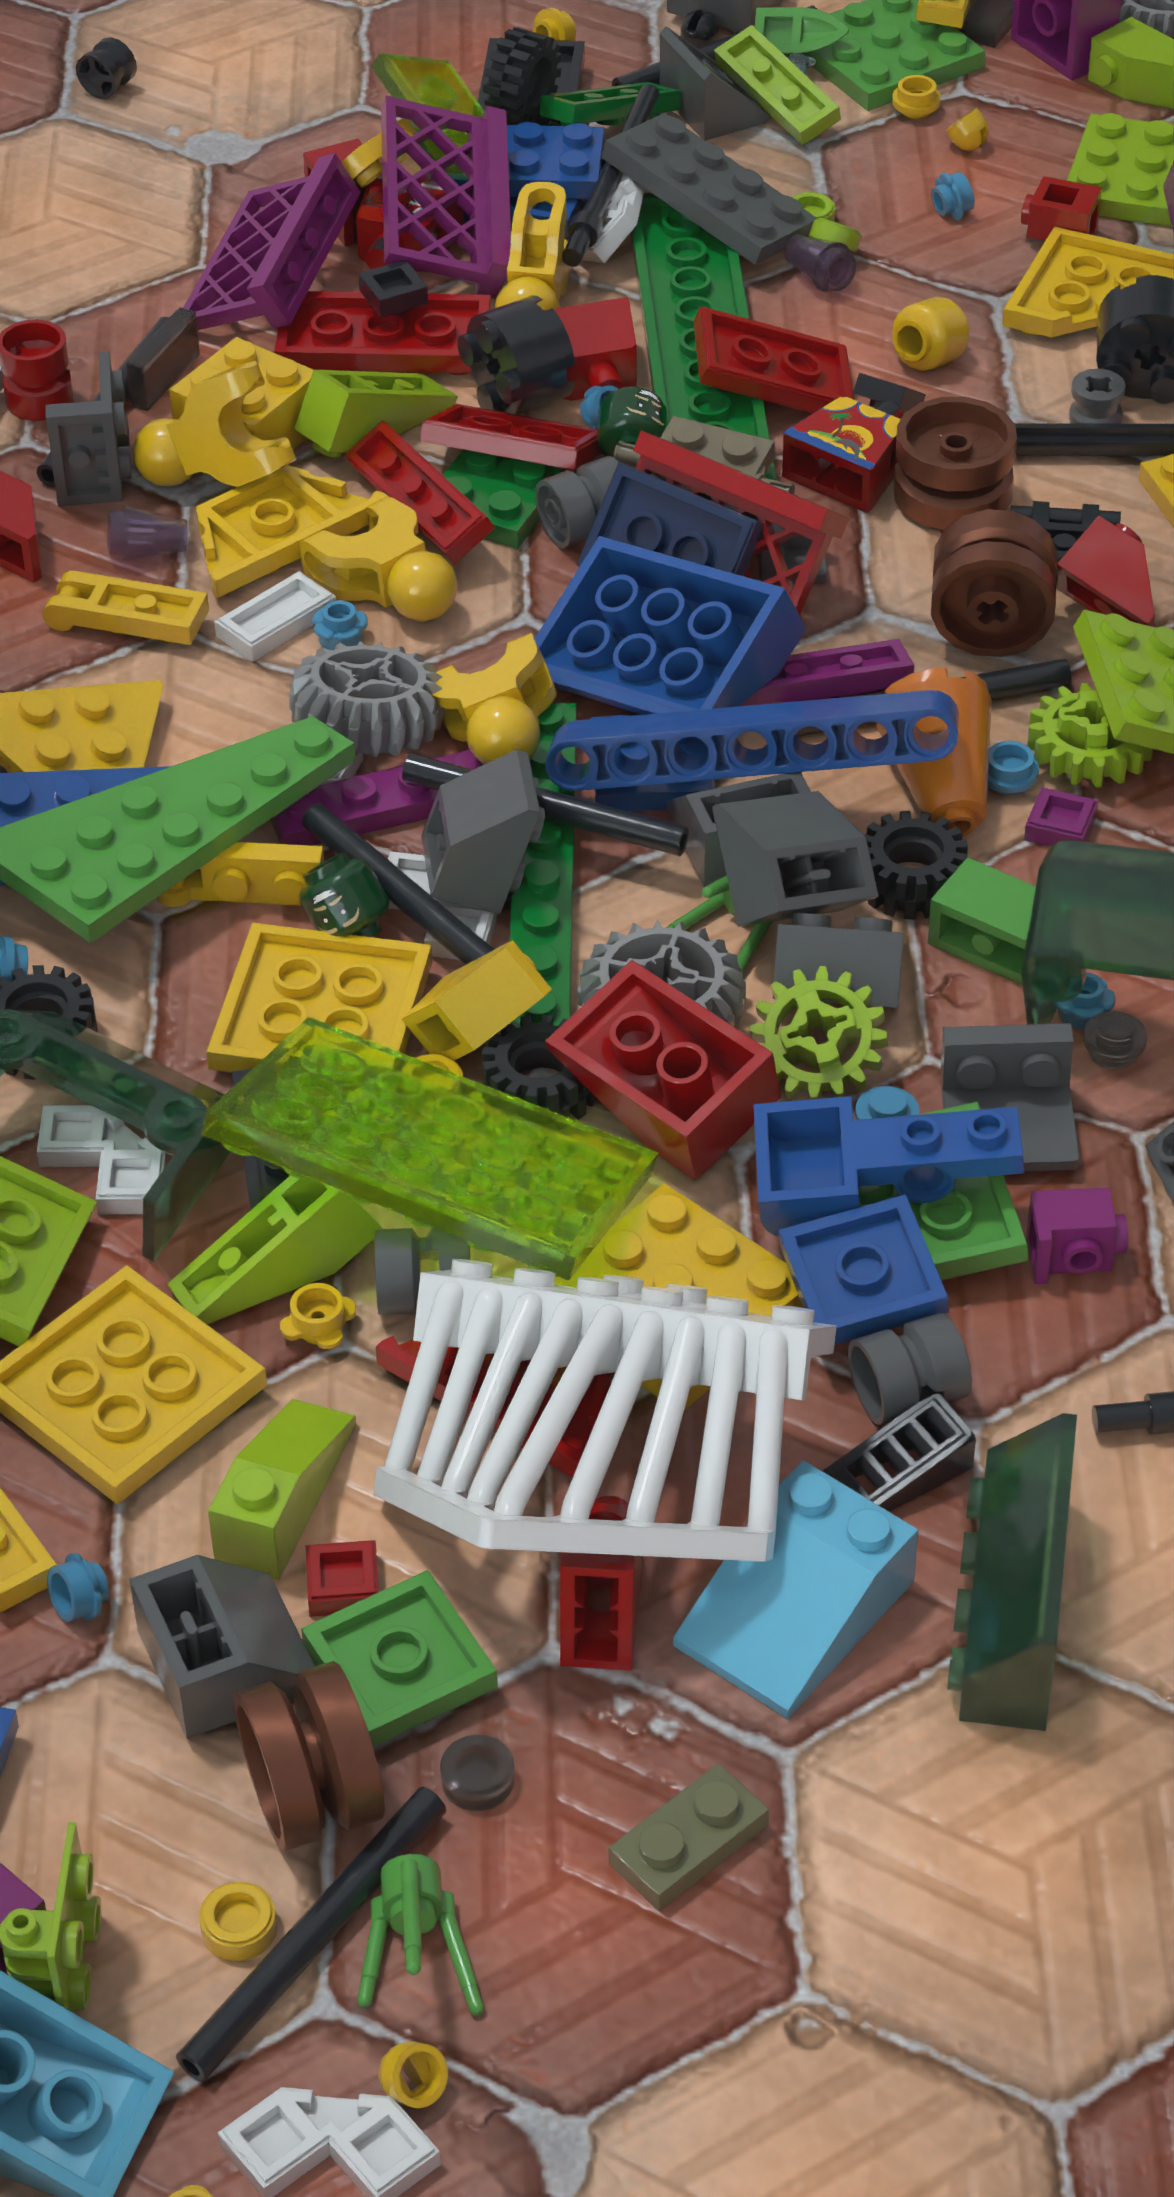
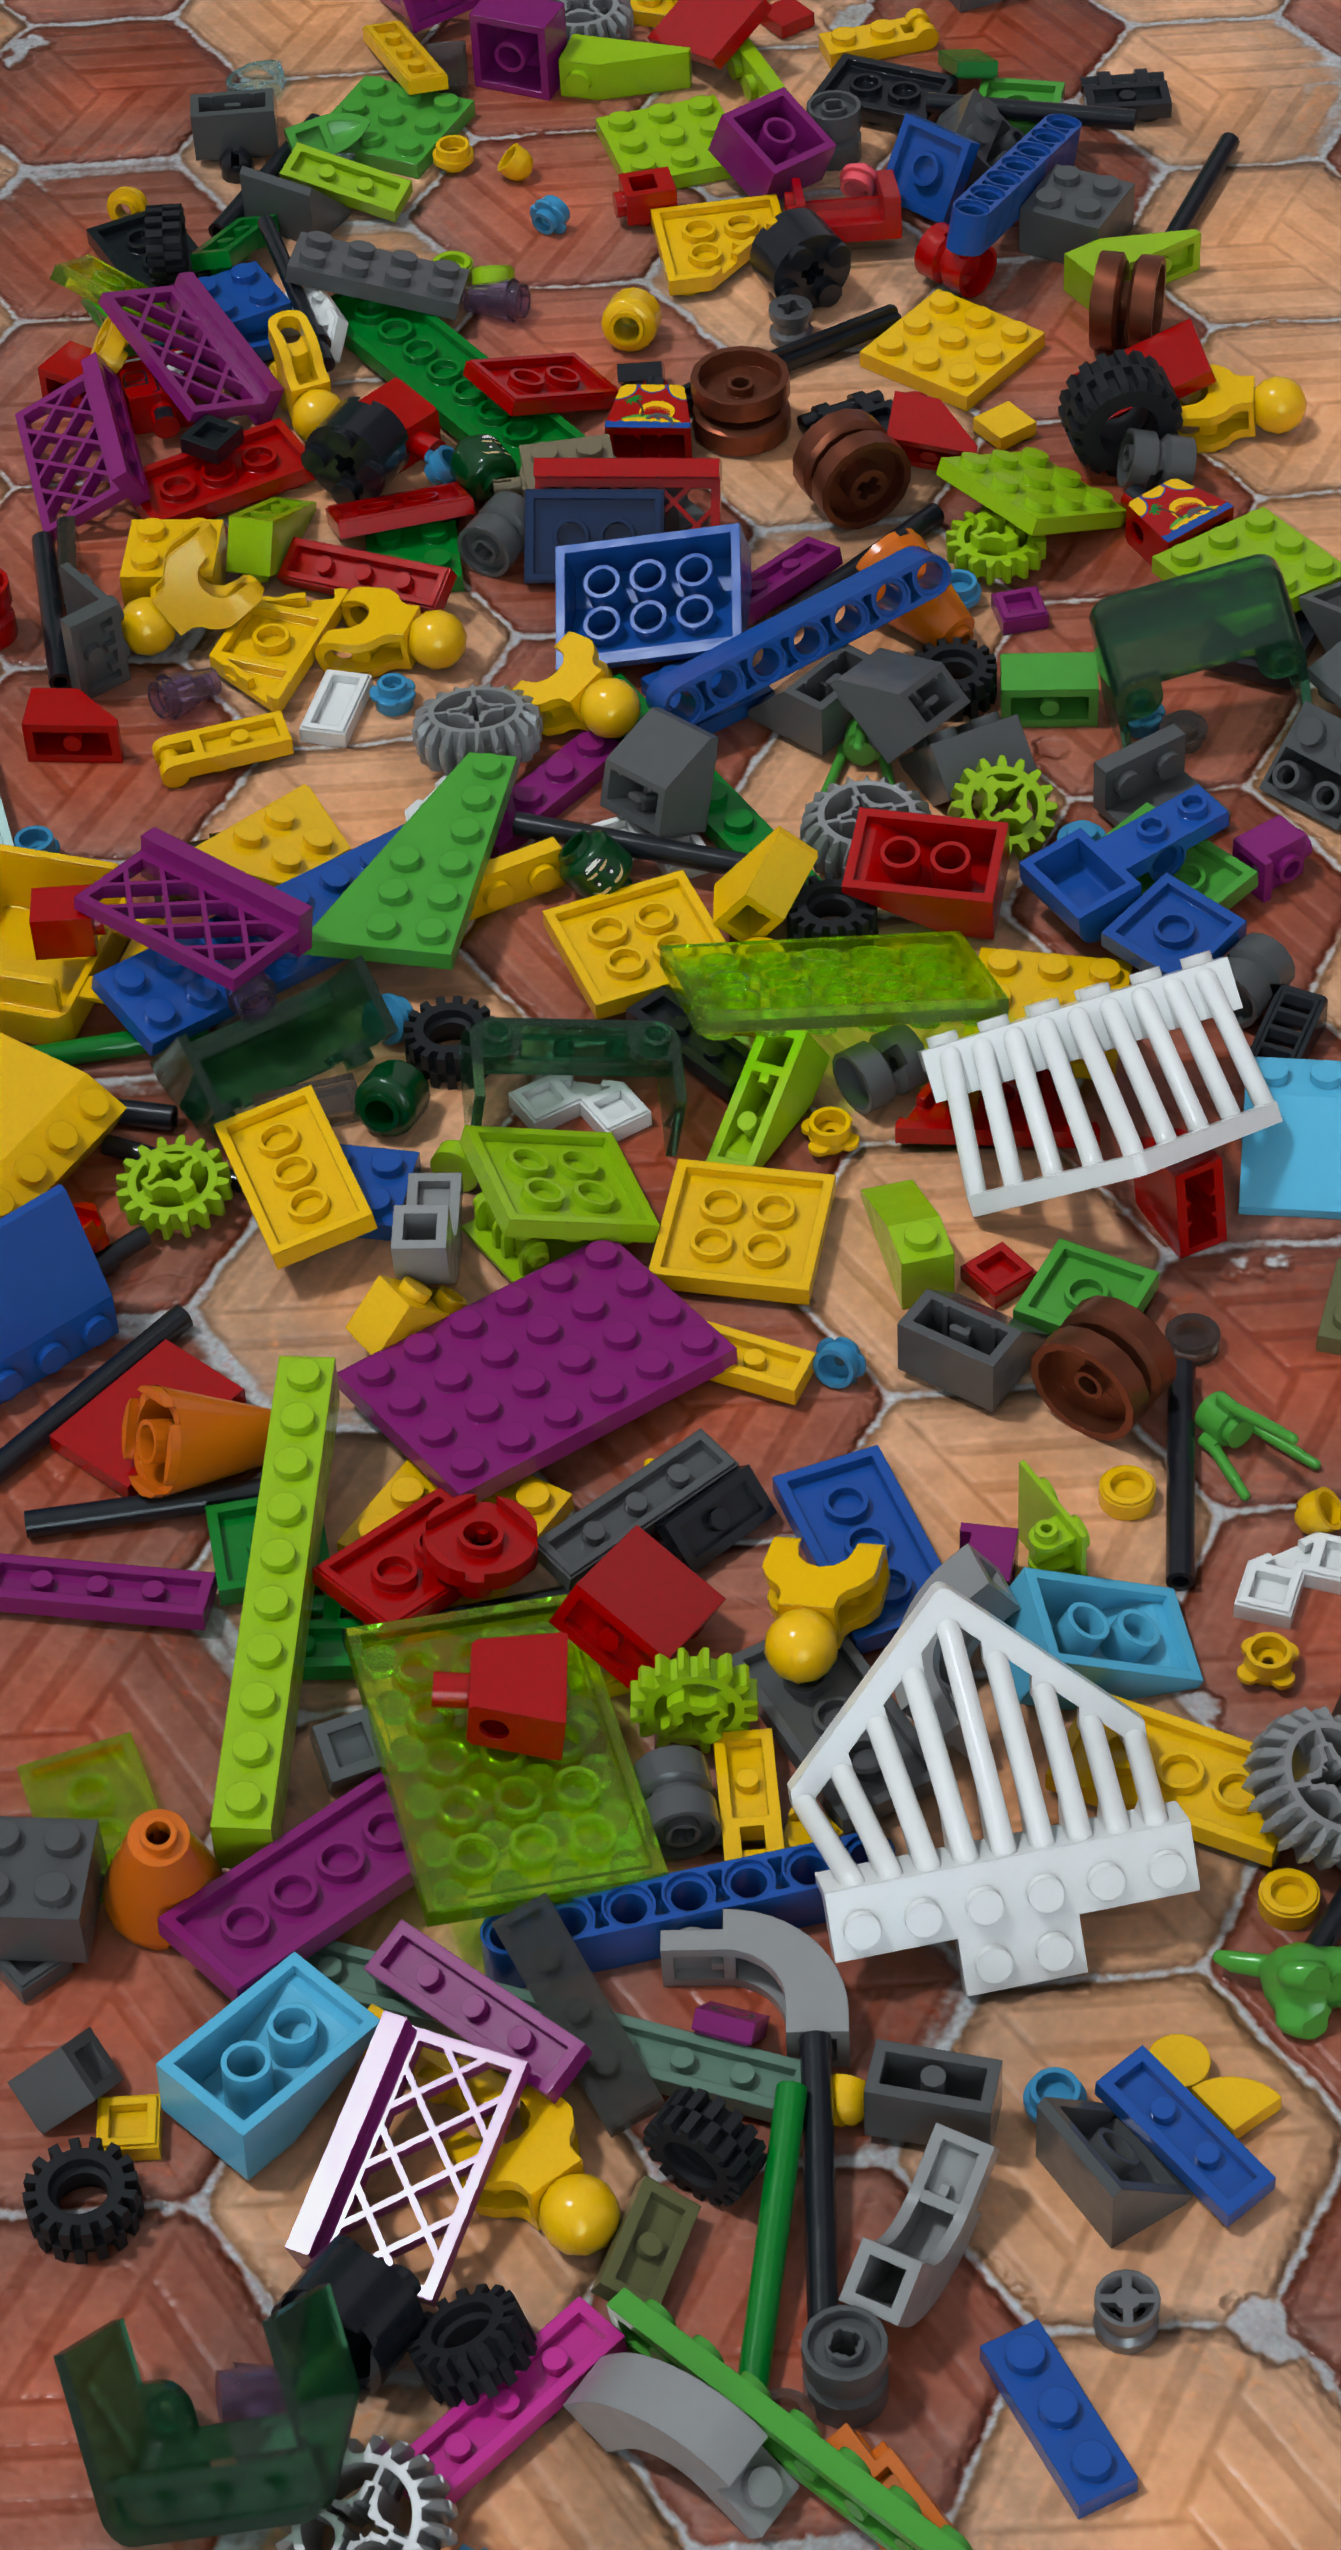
camera: 30 degrees left, 0 degrees up
black piece [402,753,689,856] -> none

